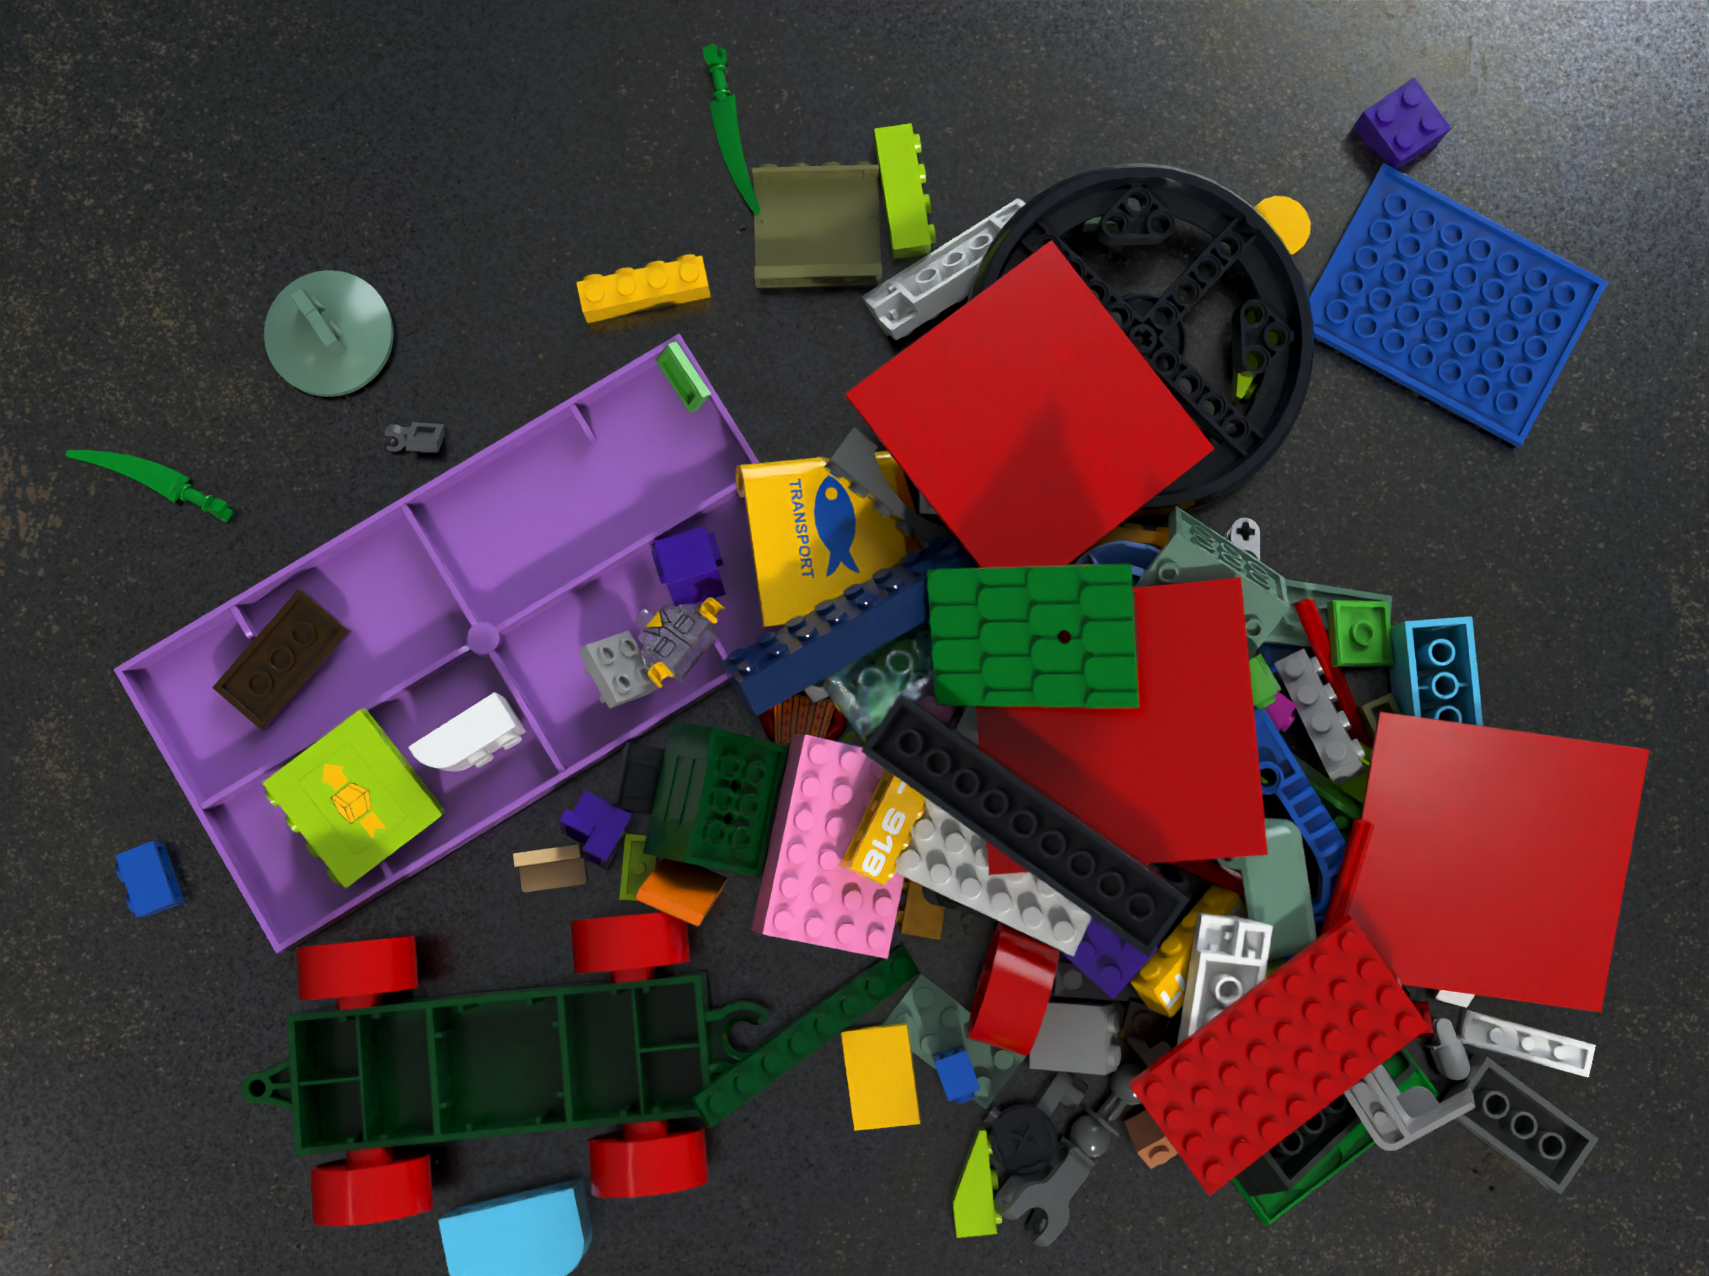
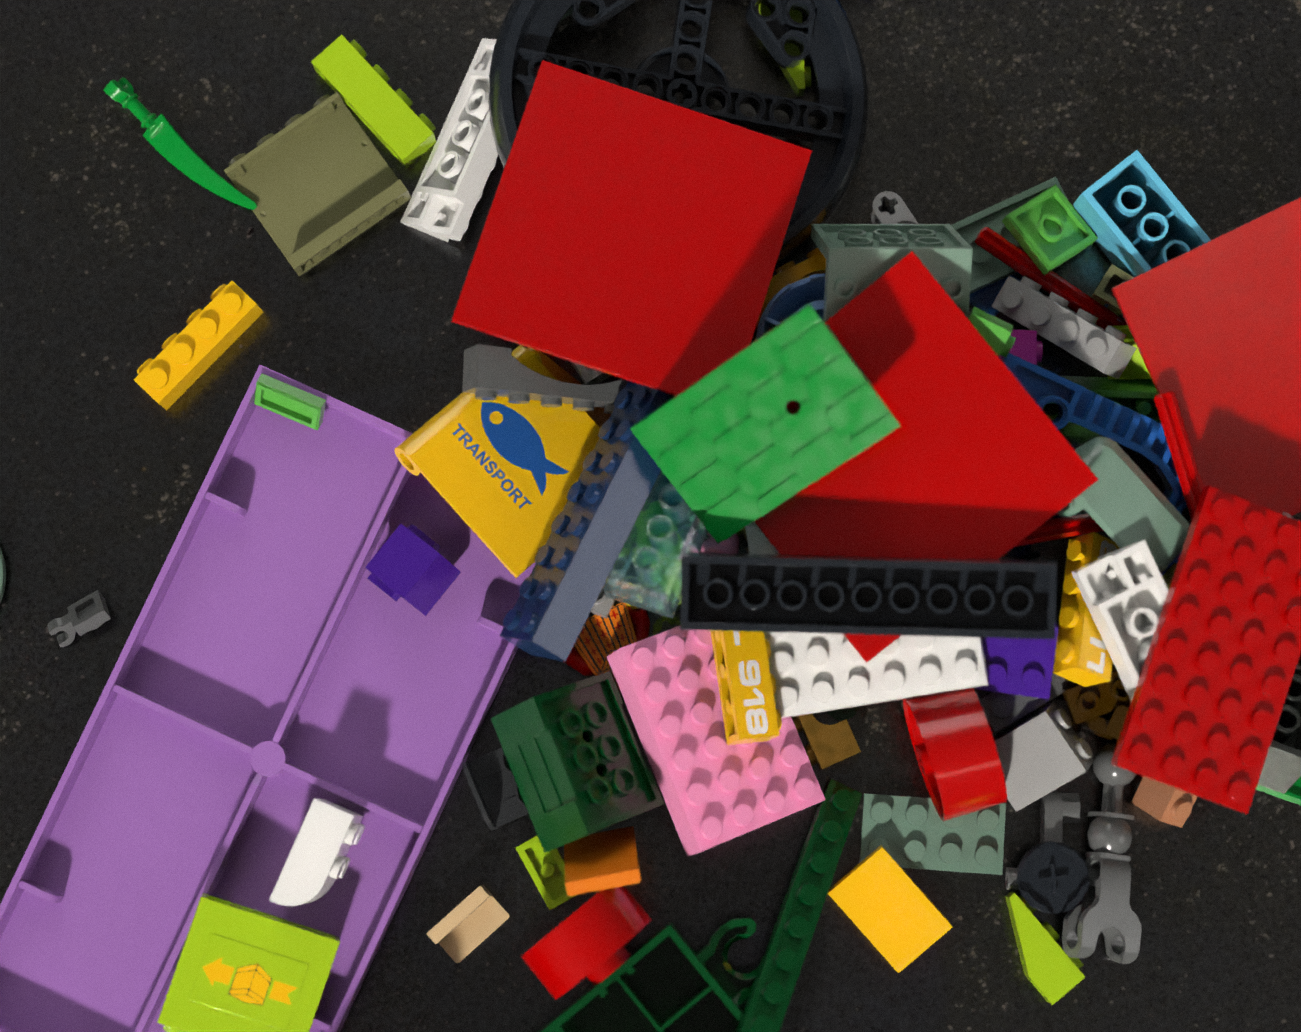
camera: 25 degrees left, 0 degrees up
dark brown plate [212,588,352,730] -> none
dark purple plate [559,790,632,871] -> none
light grey plate [578,630,659,709] -> none
clear torso [636,598,725,688] -> none
blue brick [931,1045,981,1104] -> none

